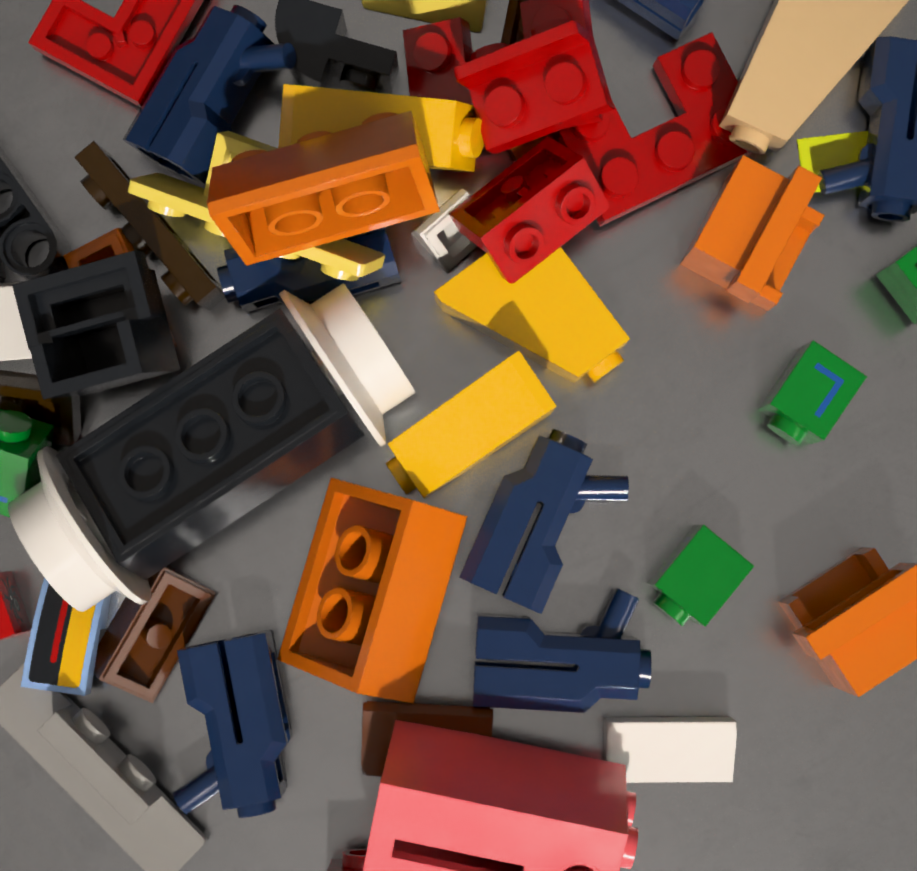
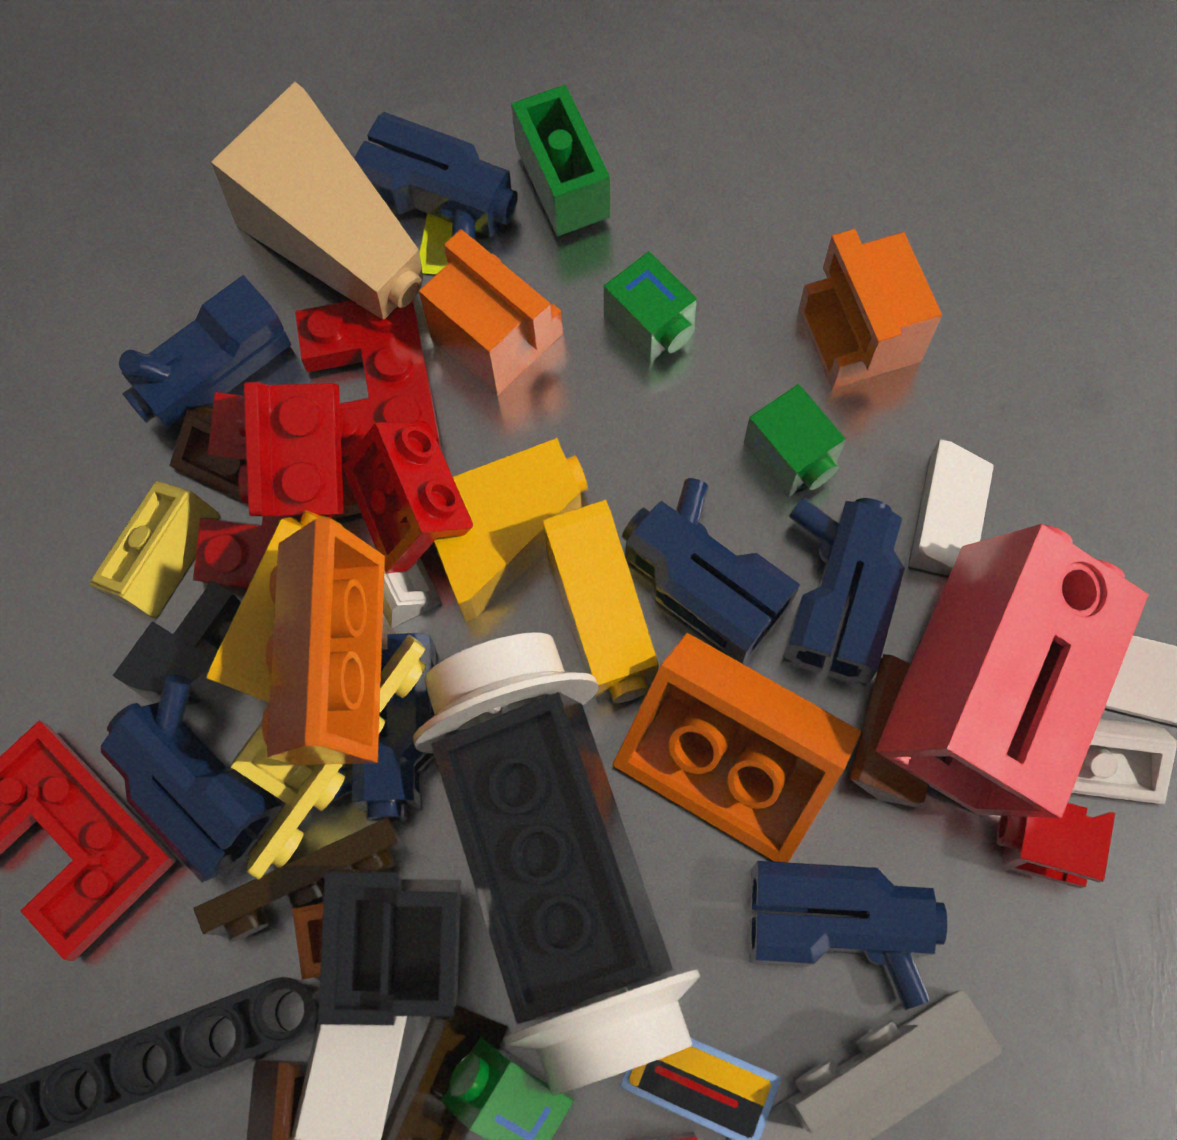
camera: 75 degrees left, 15 degrees down
reddish brown slope [94,565,216,703] -> none

